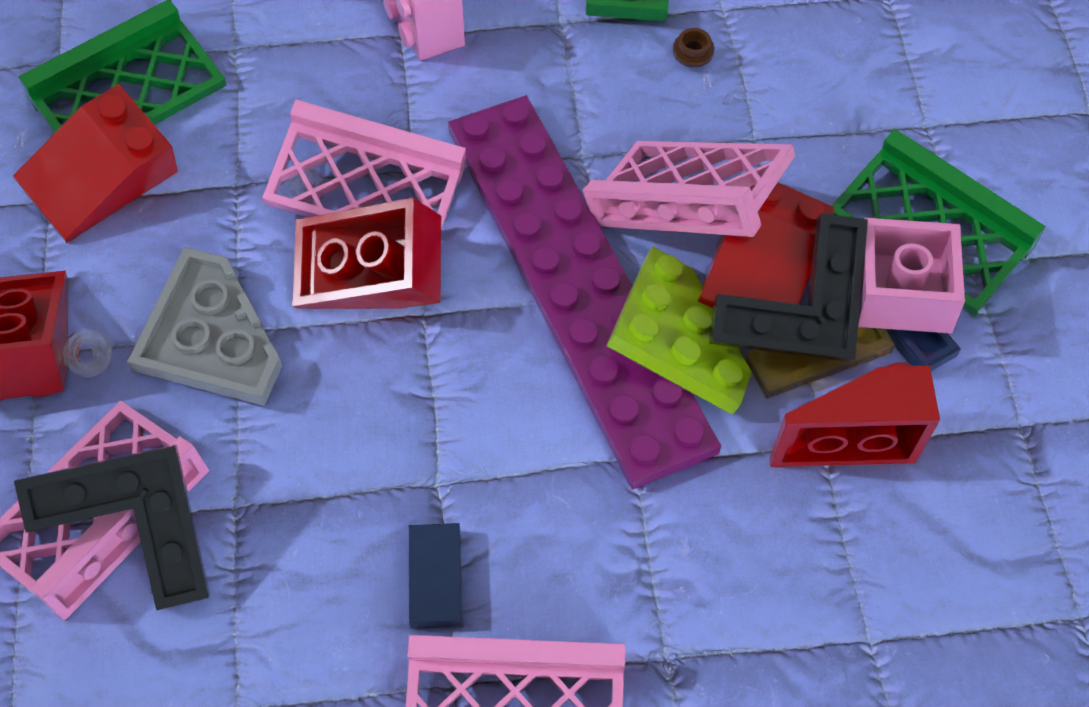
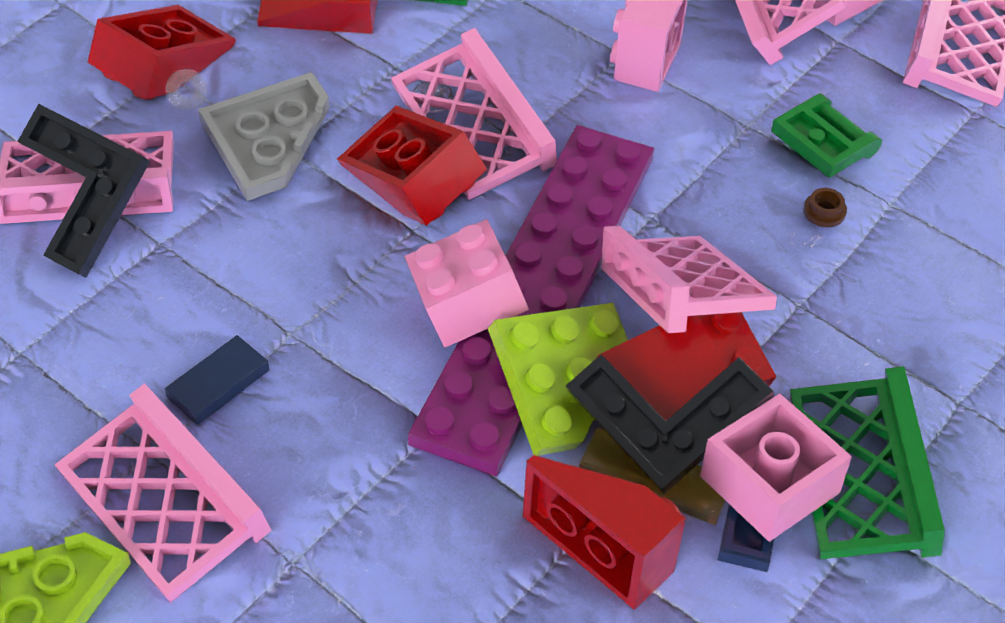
camera: 45 degrees right, 10 degrees down
none -> bright pink brick [404,219,529,348]

